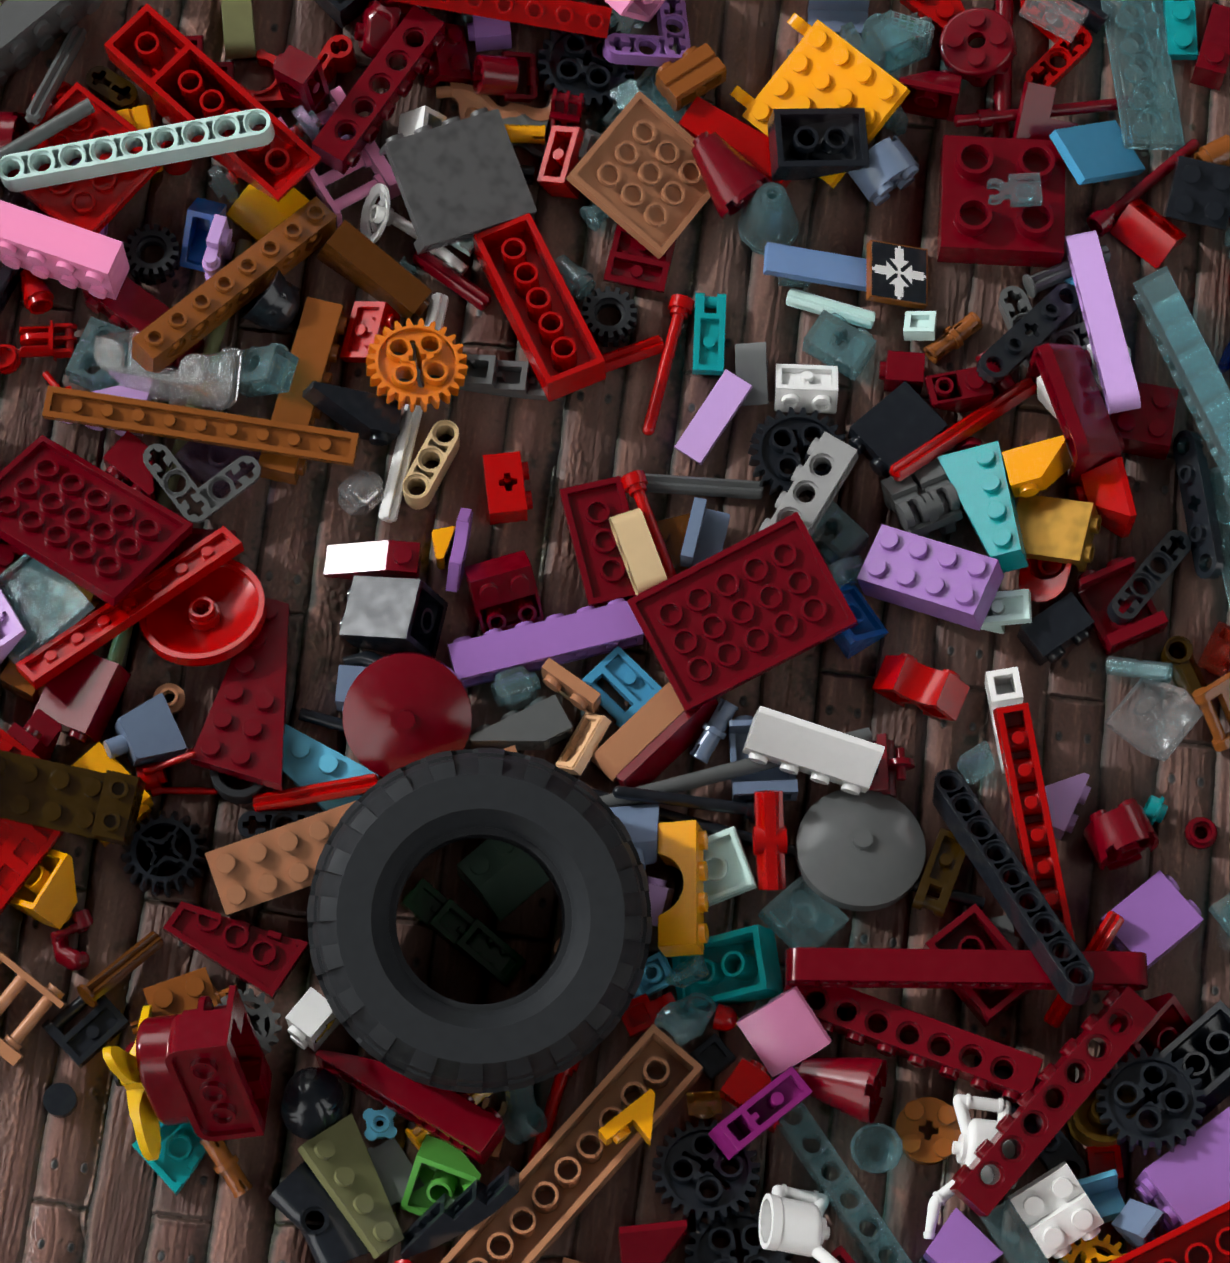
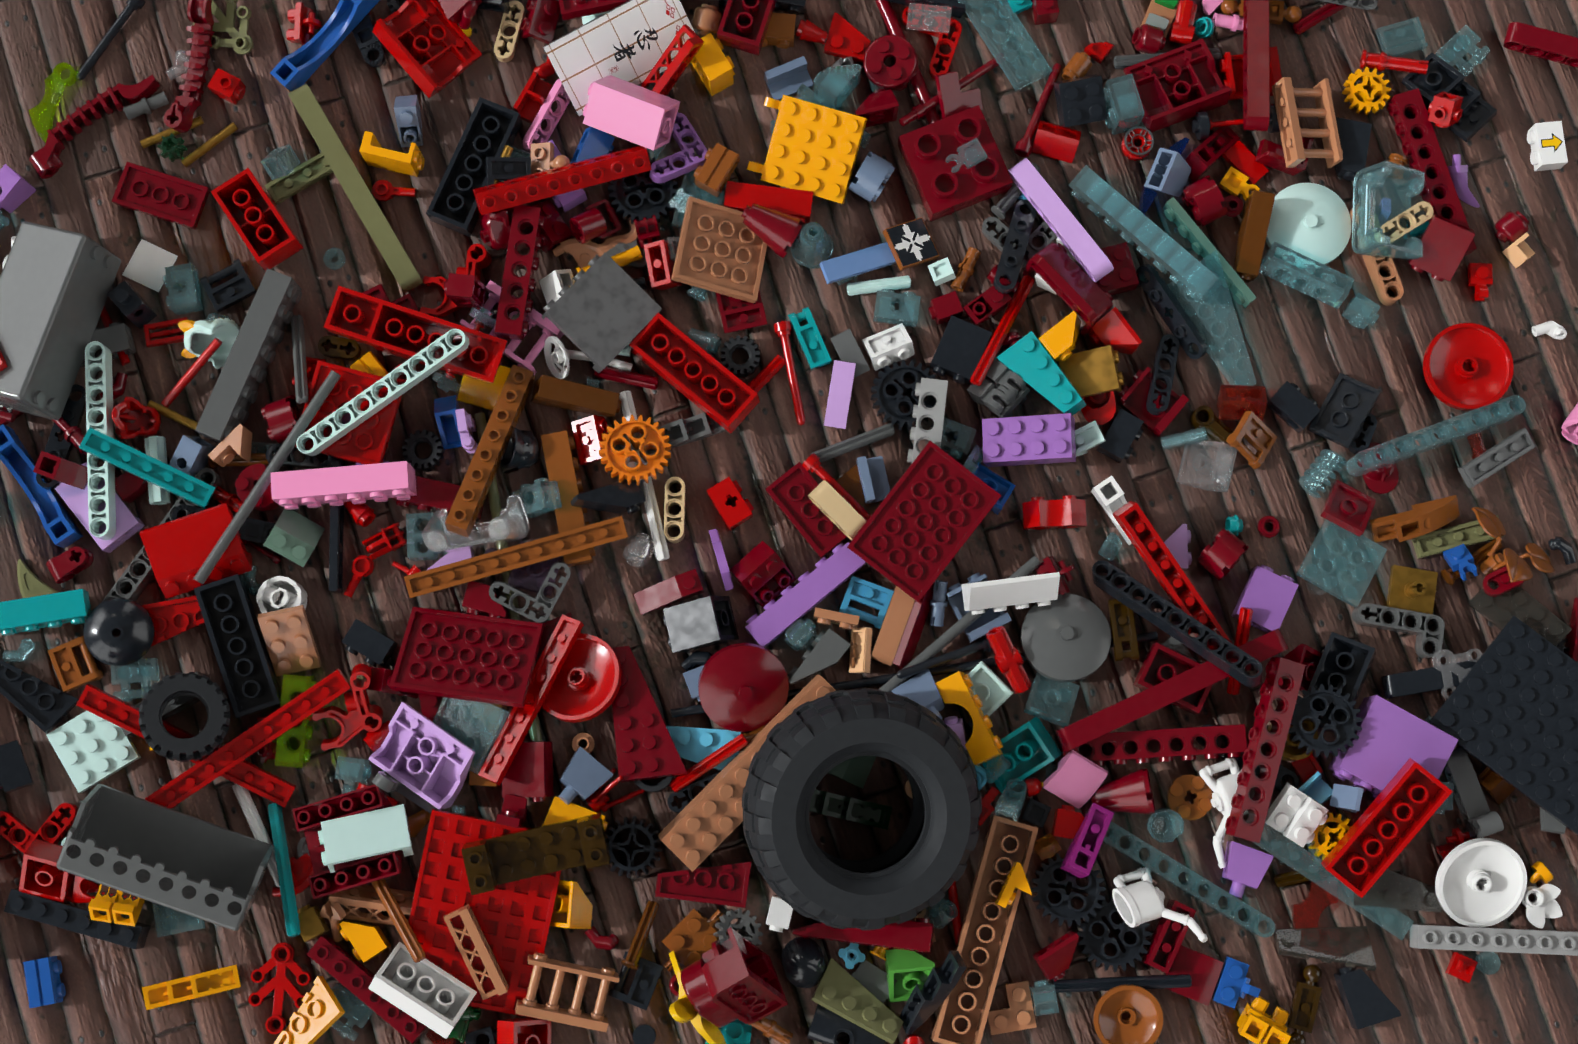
camera: 25 degrees left, 10 degrees up
dark red hand [51,909,93,943] -> none
light orange slope [431,526,456,570] -> none
black slope [767,108,870,181] -> none
dark azure tile [1049,120,1146,185] -> none

